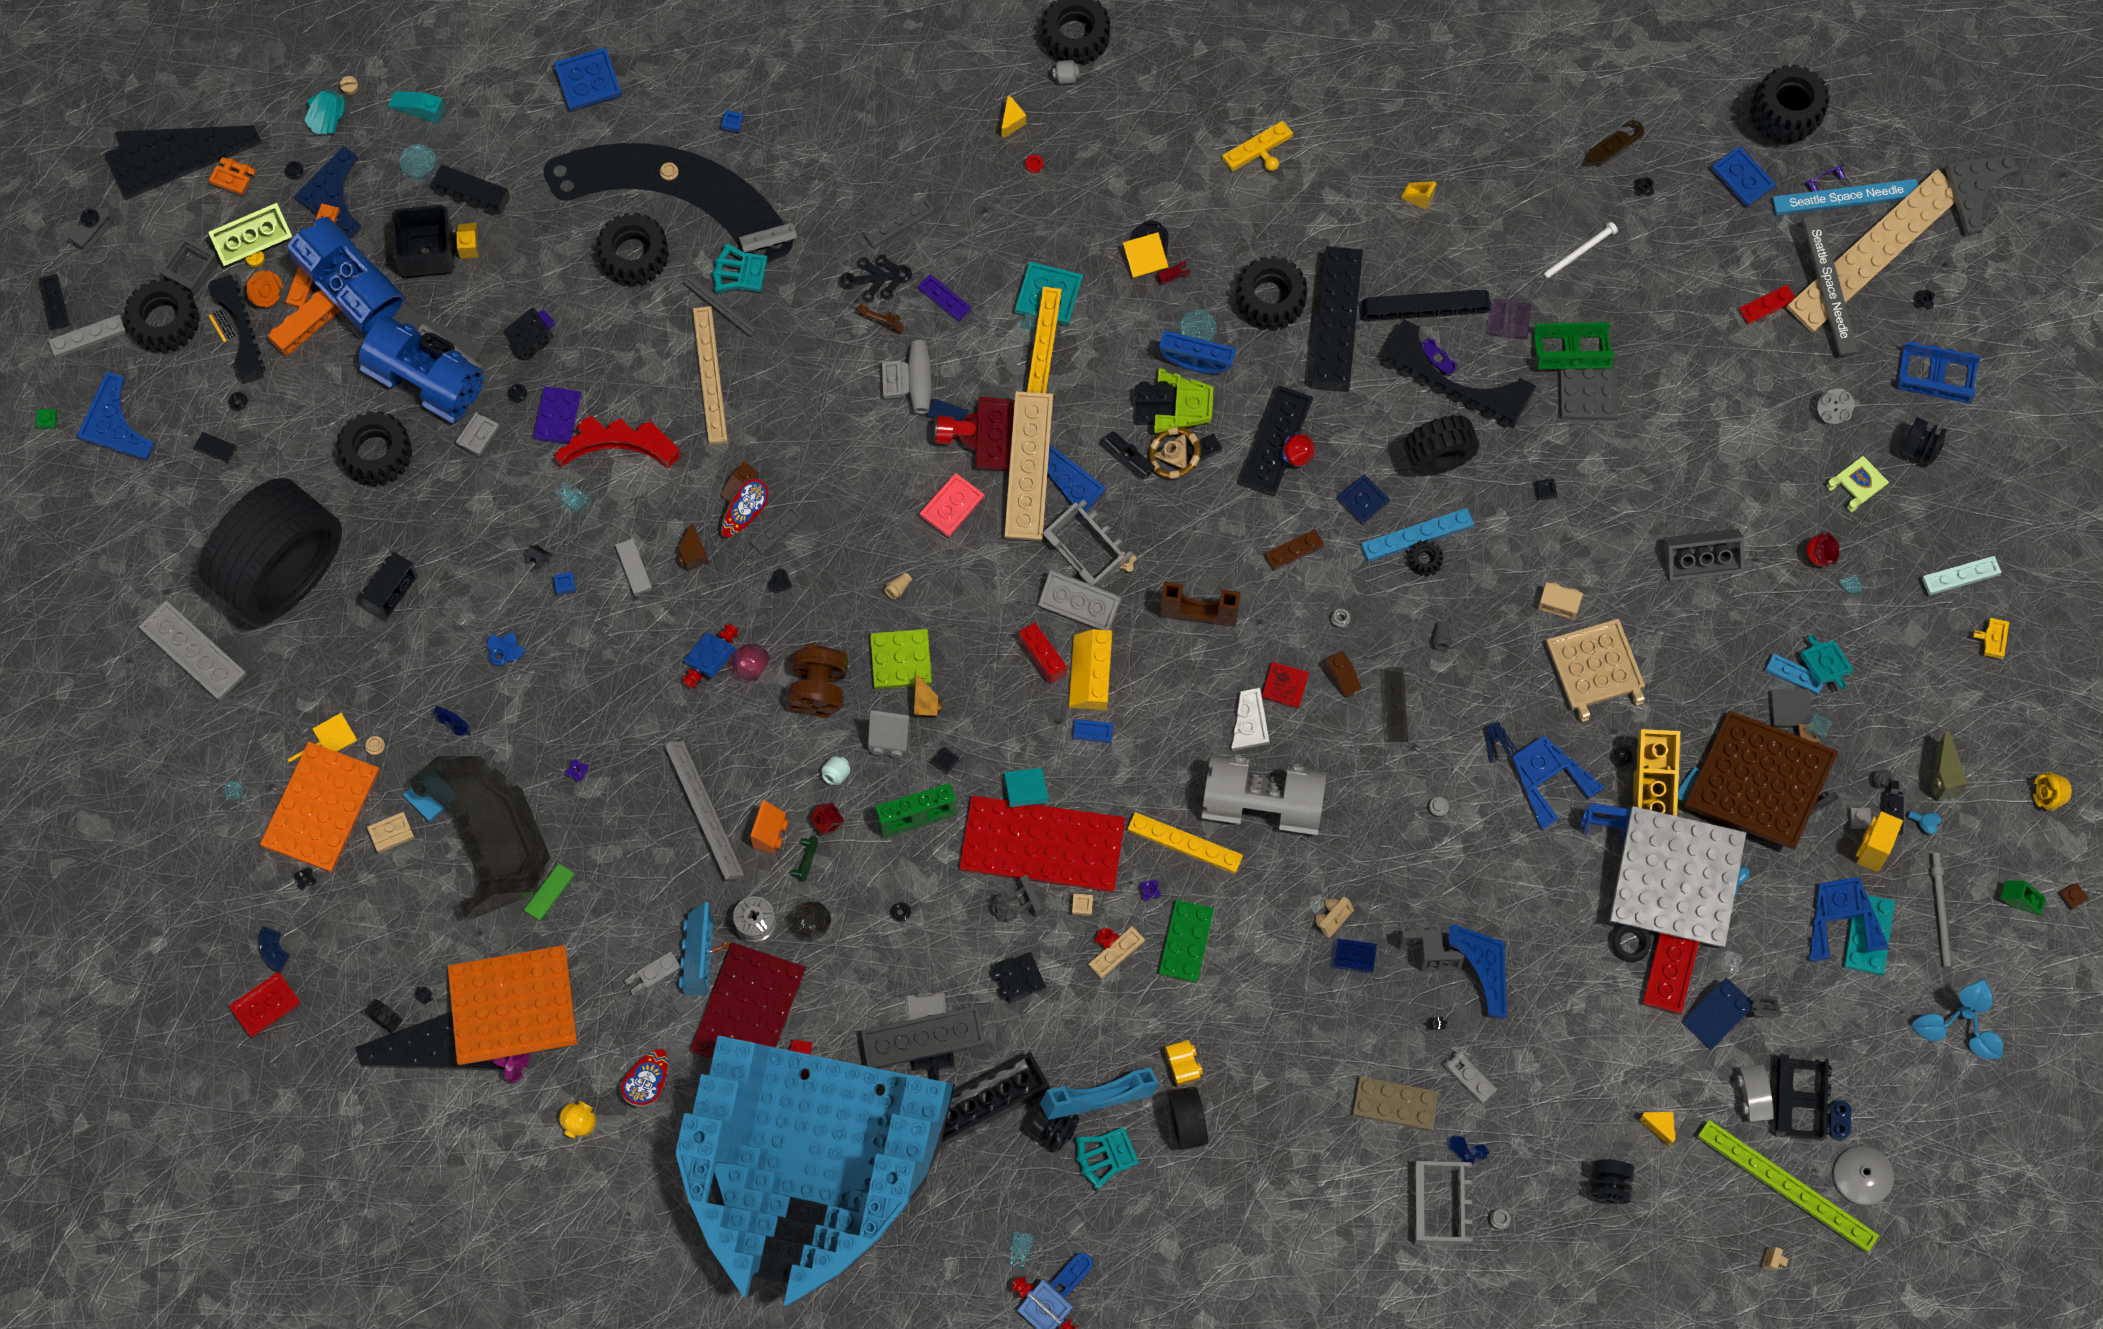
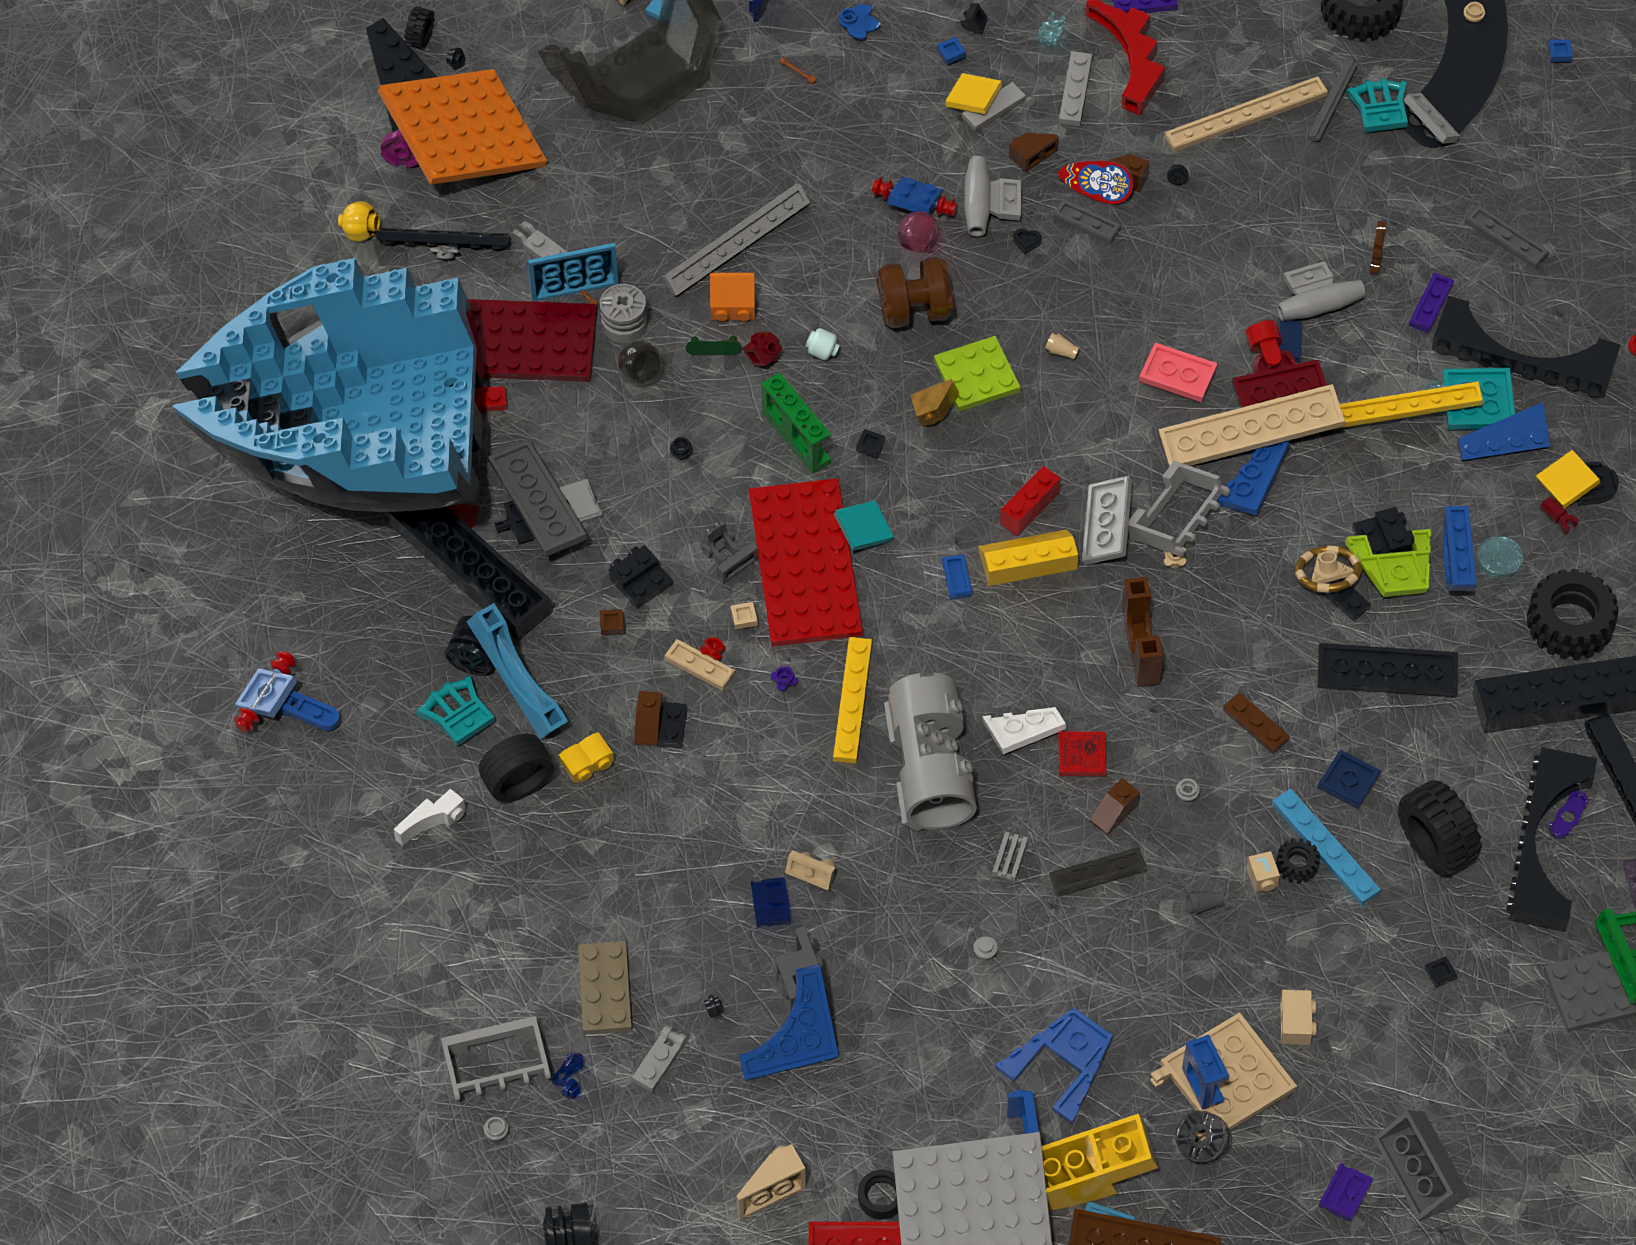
camera: 75 degrees right, 10 degrees down
bright green tile [524,863,575,922] -> none
dark purple plate [566,759,589,781] -> none
shield [621,1049,668,1107] -> none
black plant [840,255,912,303] -> none
light grey slope [868,710,911,758] -> none
clear light blue plate [1010,1231,1034,1269] -> none
black piece [1103,431,1155,479] -> none
green plate [1159,900,1214,984] -> none
red hair [1282,432,1315,467] -> none
dark blue plant [1484,722,1518,763] -> none
none -> black plate [376,228,510,249]
none -> white slope [394,789,465,846]
none -> light grey plate [430,245,458,258]
none -> reddish brown plate [599,609,624,635]
none -> reddish brown slope [634,691,663,747]
none -> black plate [658,702,687,749]
none -> tan slope [737,1144,806,1220]
none -> dark orange hinge [779,57,816,85]
none -> yellow tile [945,73,1002,114]
none -> light grey plate [964,156,1021,237]
none -> light grey tile [992,831,1028,881]
none -> light grey plate [1059,51,1092,126]
none -> black plate [1167,164,1189,185]
none -> black wheel [1175,1110,1232,1164]
none -> blue window [1182,1034,1229,1110]
none -> tan brick [1247,851,1280,892]
none -> dark purple plate [1319,1163,1373,1222]
none -> black arch [1432,296,1621,398]
none -> blue wing [1457,402,1550,461]

